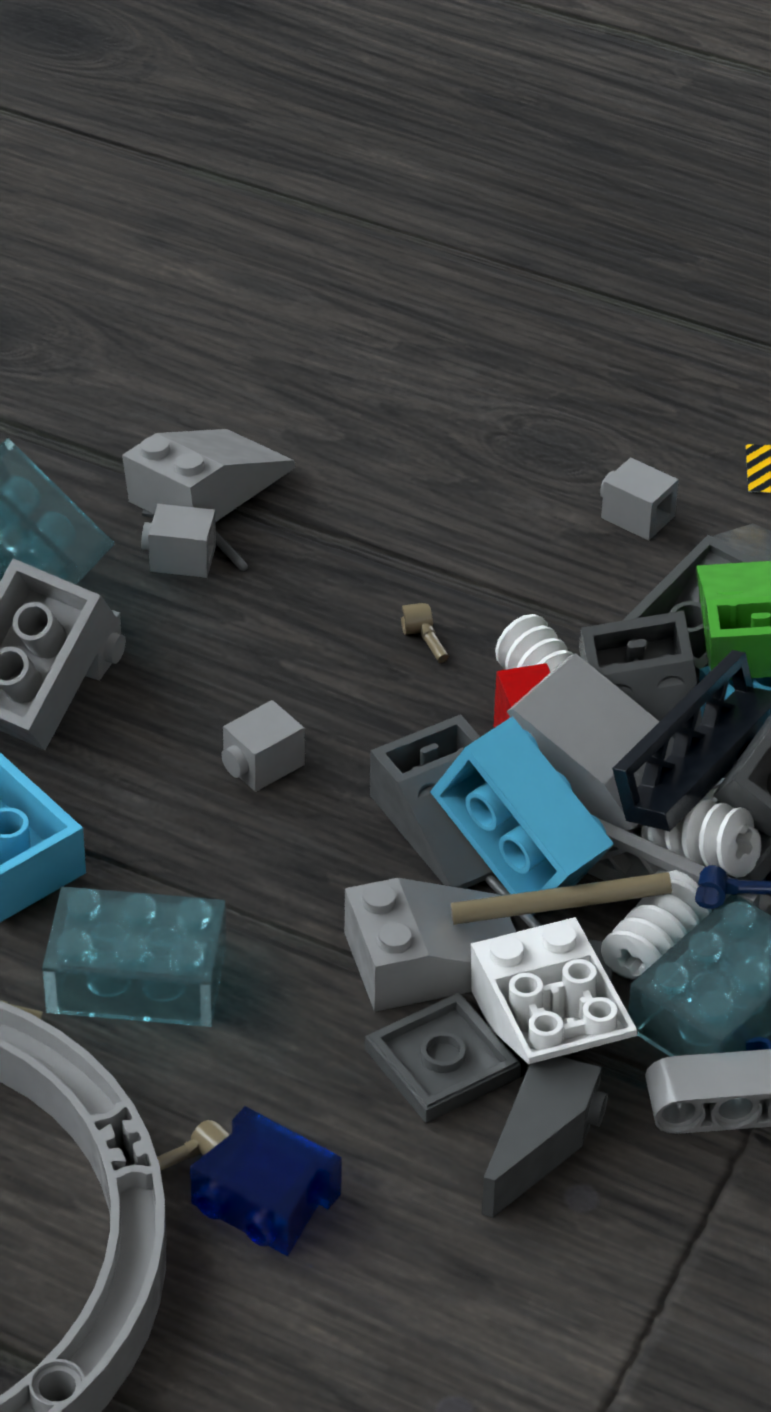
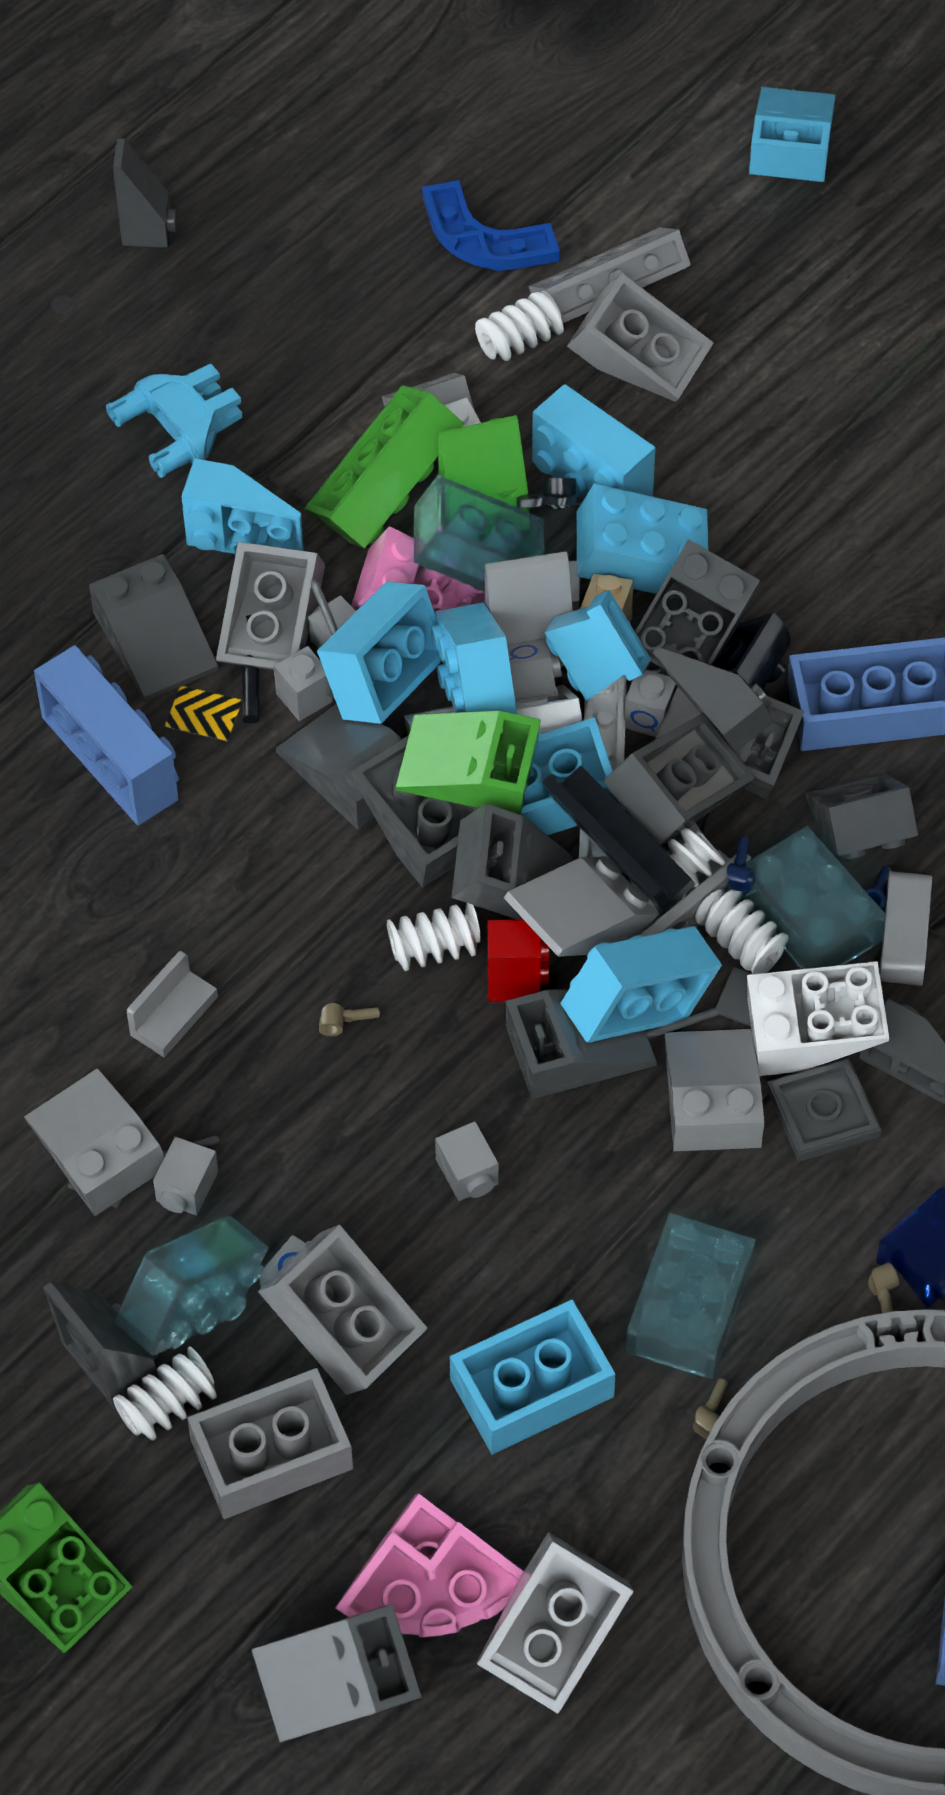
camera: 75 degrees left, 15 degrees up
dark tan bar [450,872,672,925] -> none
light grey brick [600,457,679,541] -> none
none -> medium blue brick [34,645,179,826]
none -> light grey panel [127,950,218,1057]

